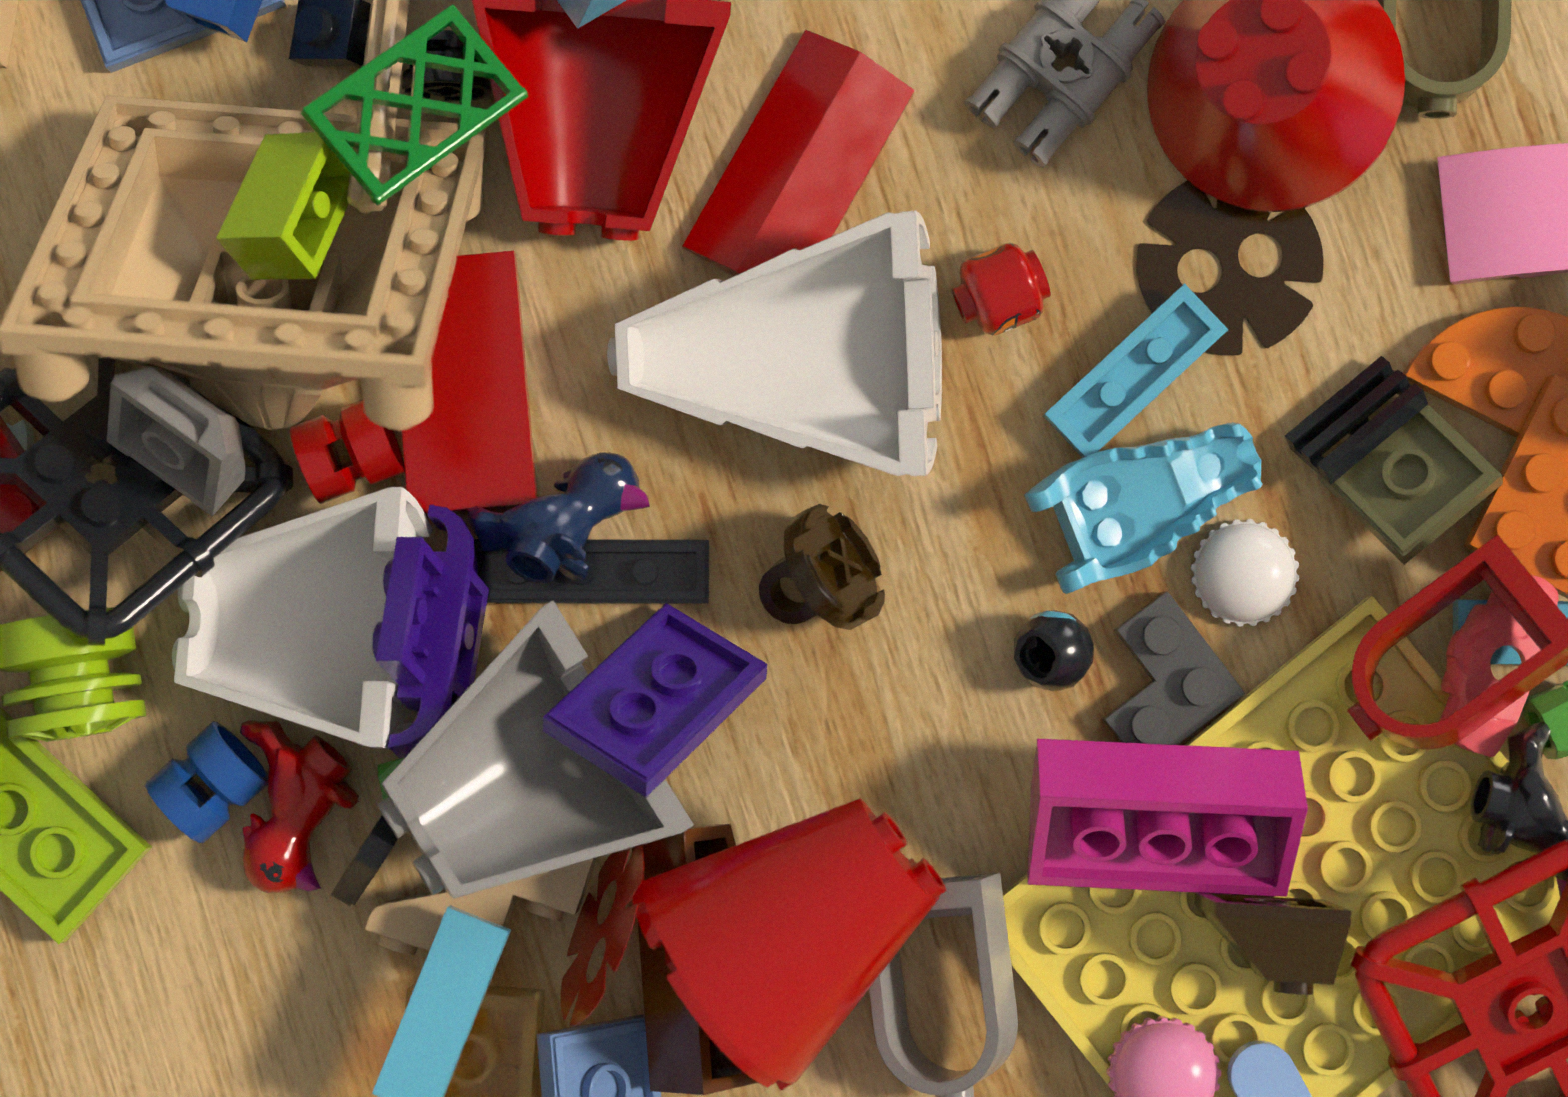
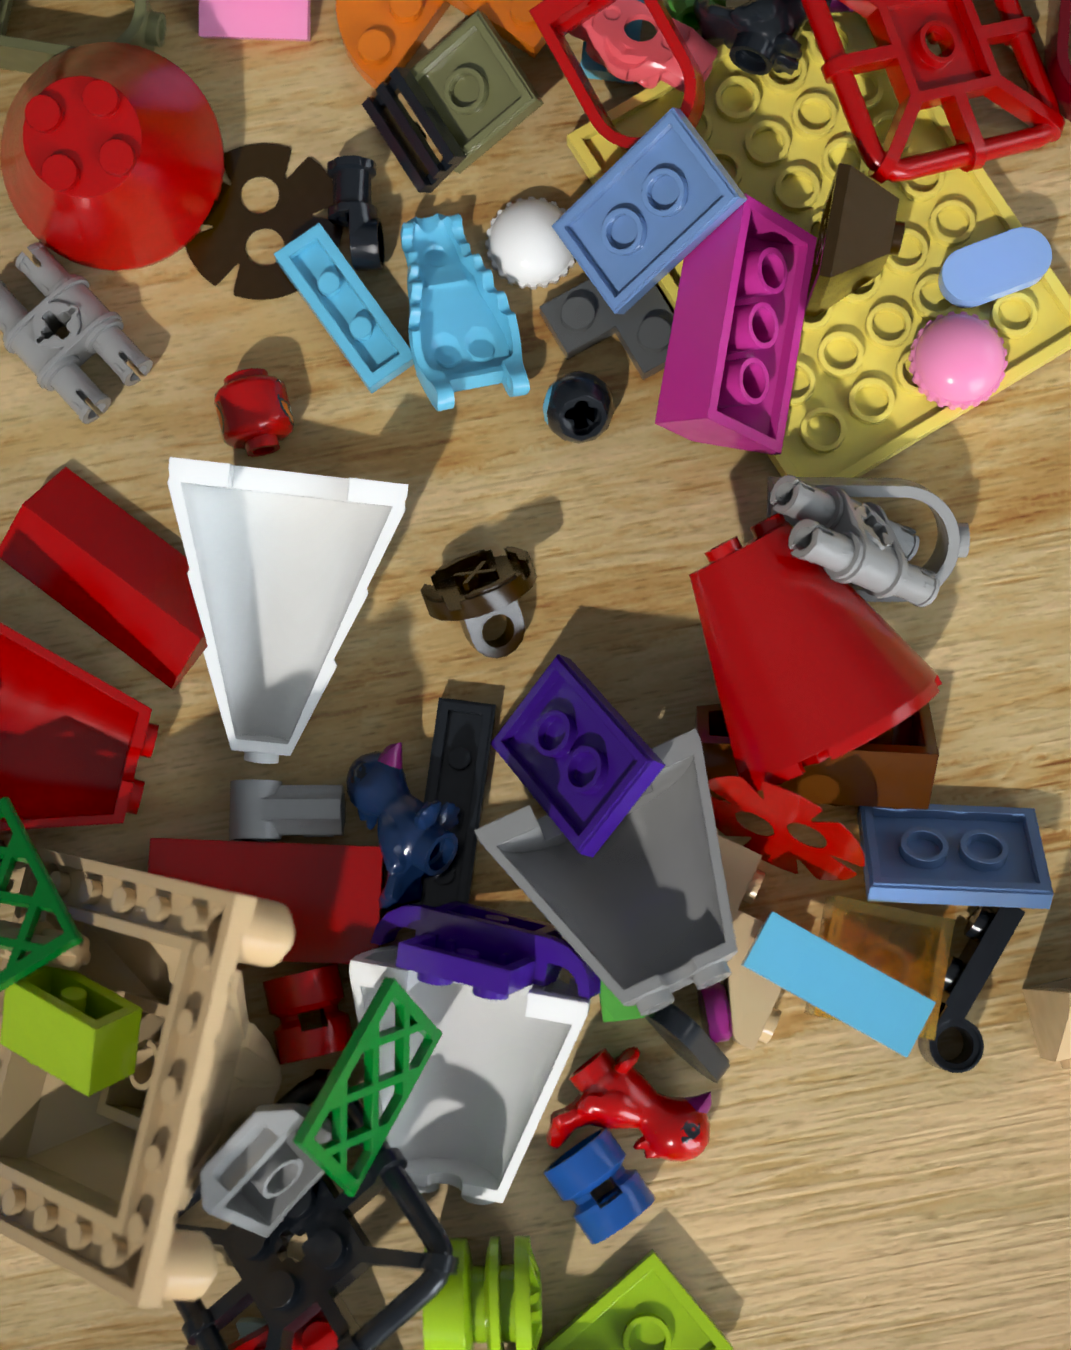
camera: 80 degrees left, 5 degrees down
none -> light grey piece [229,779,346,841]
none -> green window [292,977,443,1197]
none -> black connector [327,155,385,271]
none -> medium blue tile [552,107,748,315]
none -> magenta tile [697,982,732,1043]
none -> light grey pin [770,475,940,607]

